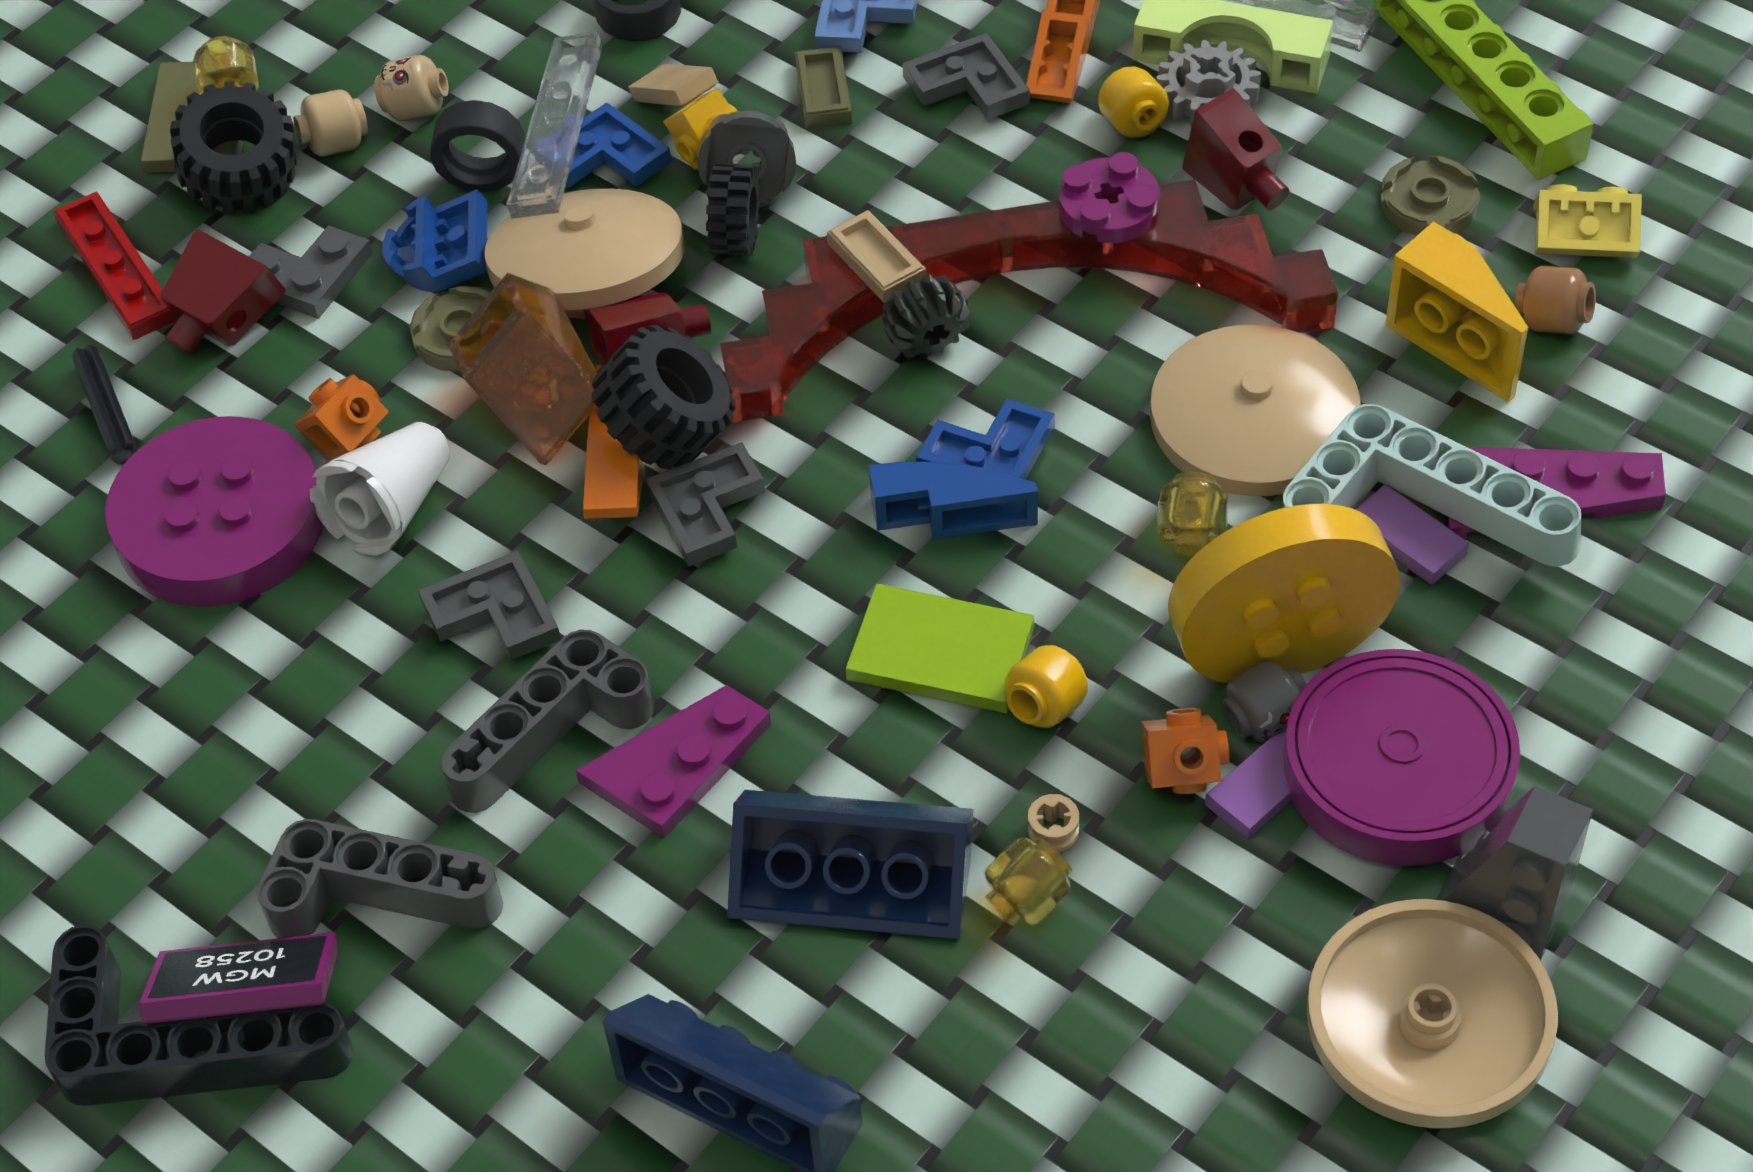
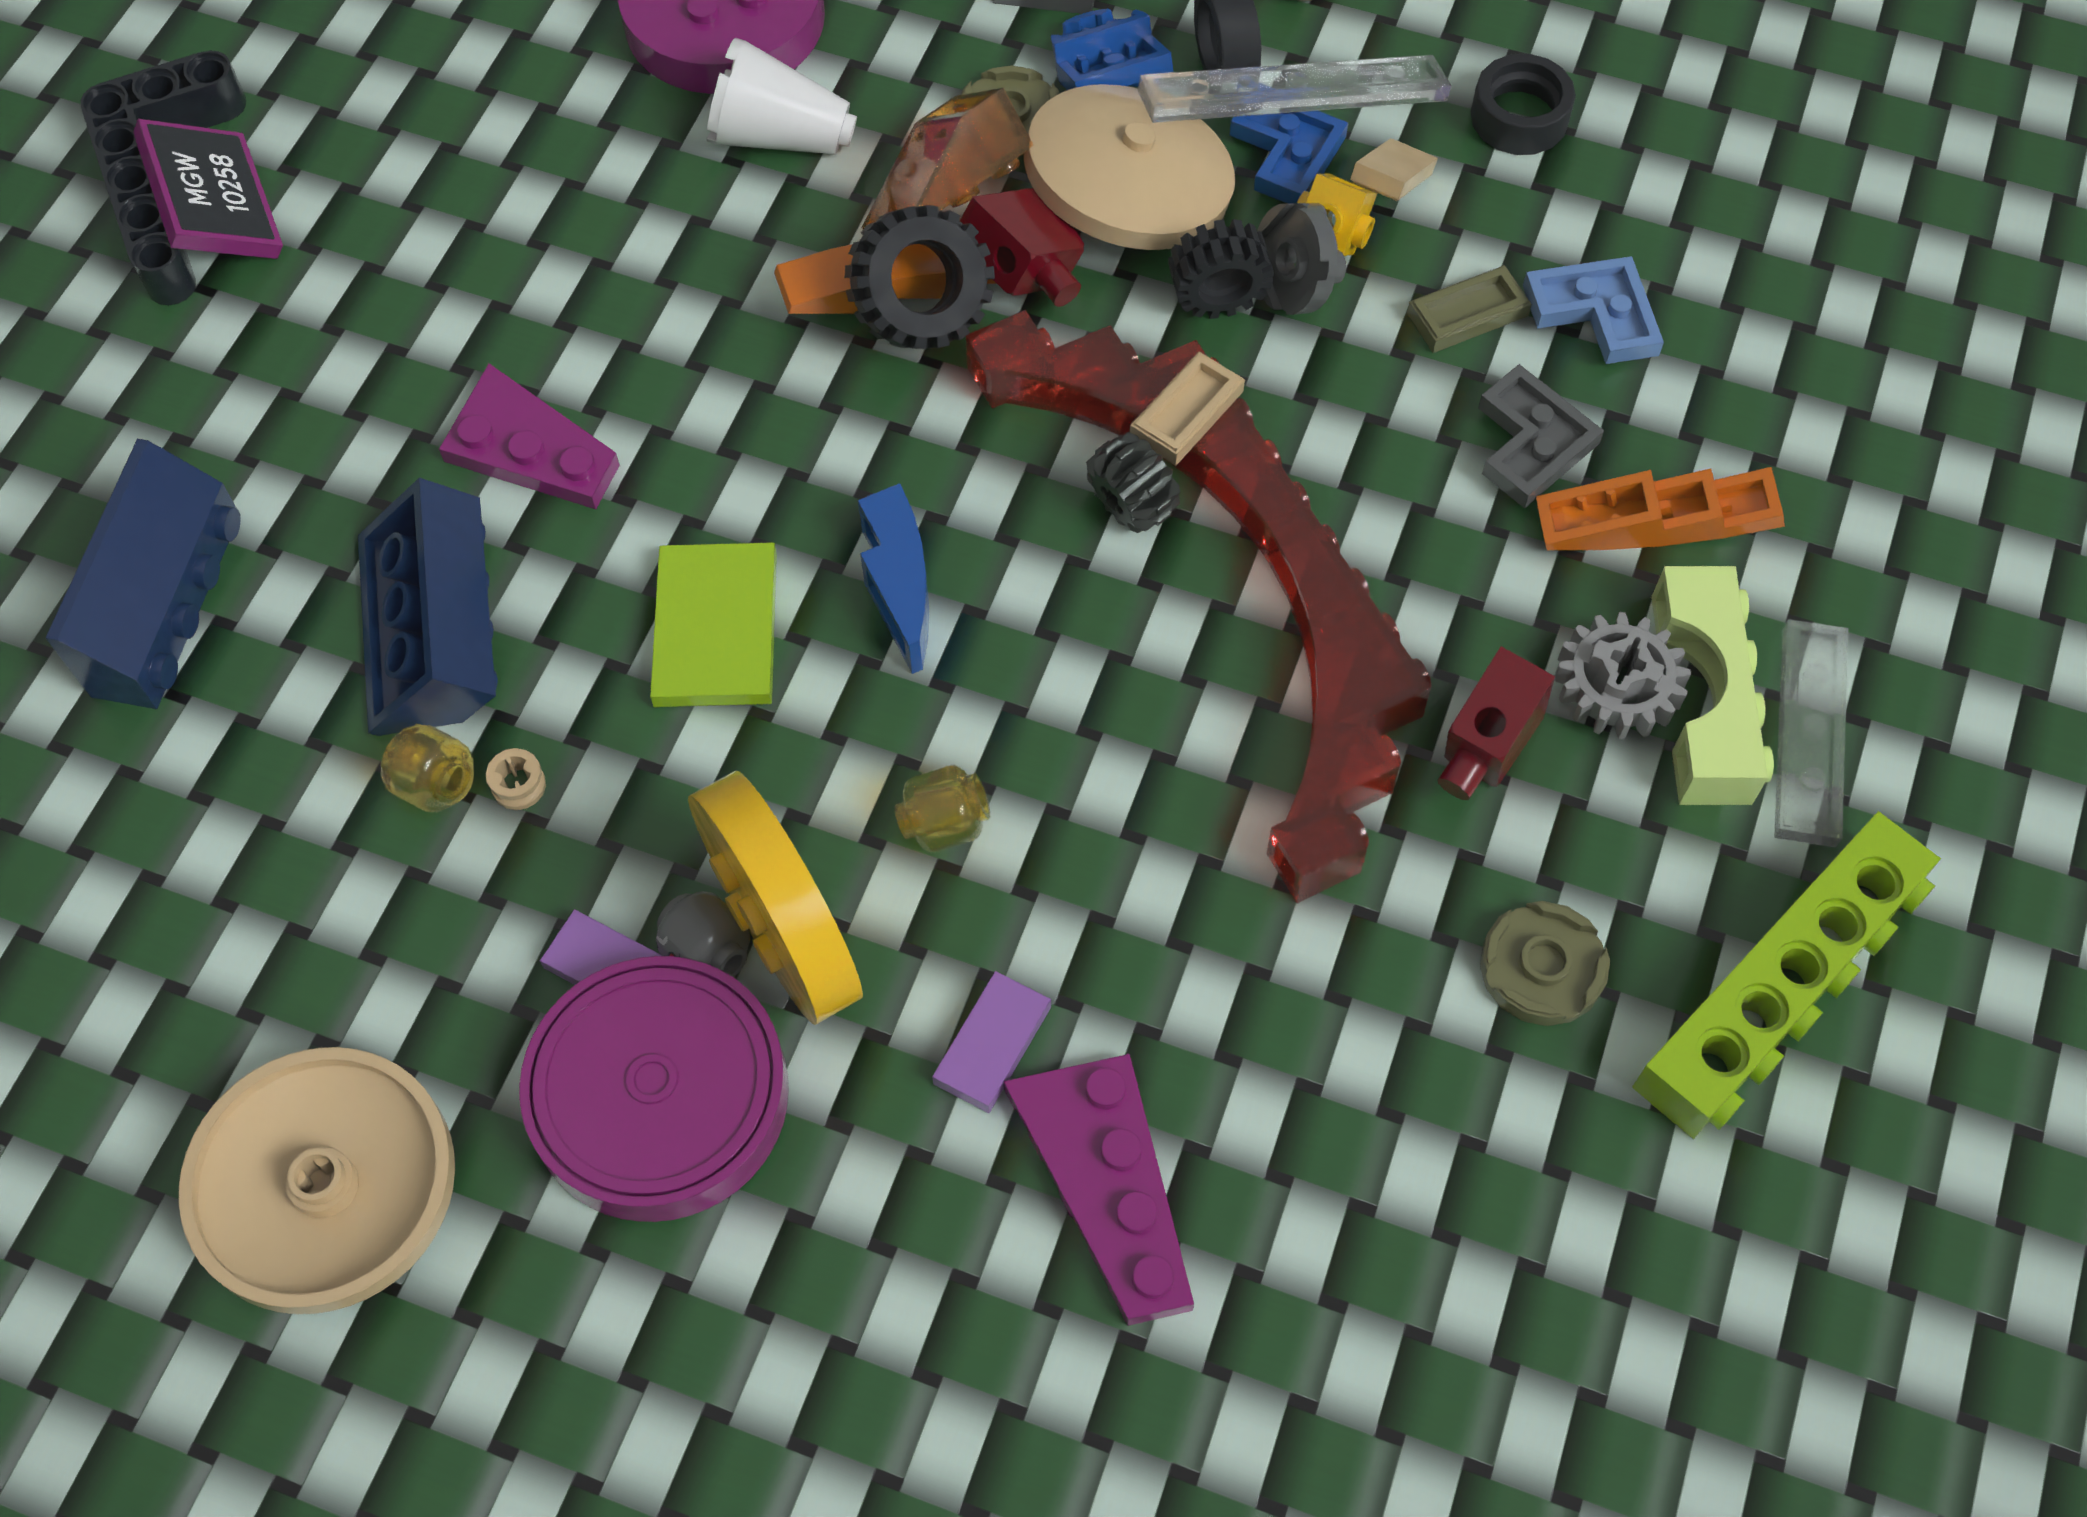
camera: 70 degrees right, 10 degrees up
dark grey beam [257,819,503,938] -> none
orange brick [294,374,389,462] -> none
dark grey plate [418,551,561,660] -> none
dark grey beam [441,629,654,813] -> none
dark grey plate [646,442,765,567] -> none
blue plate [916,399,1055,480] -> none
yellow head [1005,645,1088,728] -> none
magenta plate [1059,152,1160,243] -> none
yellow head [1098,66,1169,138] -> none
orange brick [1141,708,1229,794] -> none
tan dish [1150,324,1361,496] -> none
light aqua beam [1283,404,1581,566] -> none
yellow slope [1385,221,1528,403] -> none
dark grey wedge [1436,786,1593,961] -> none
medium nougat head [1515,266,1596,335] -> none
light yellow bracket [1533,184,1642,258] -> none

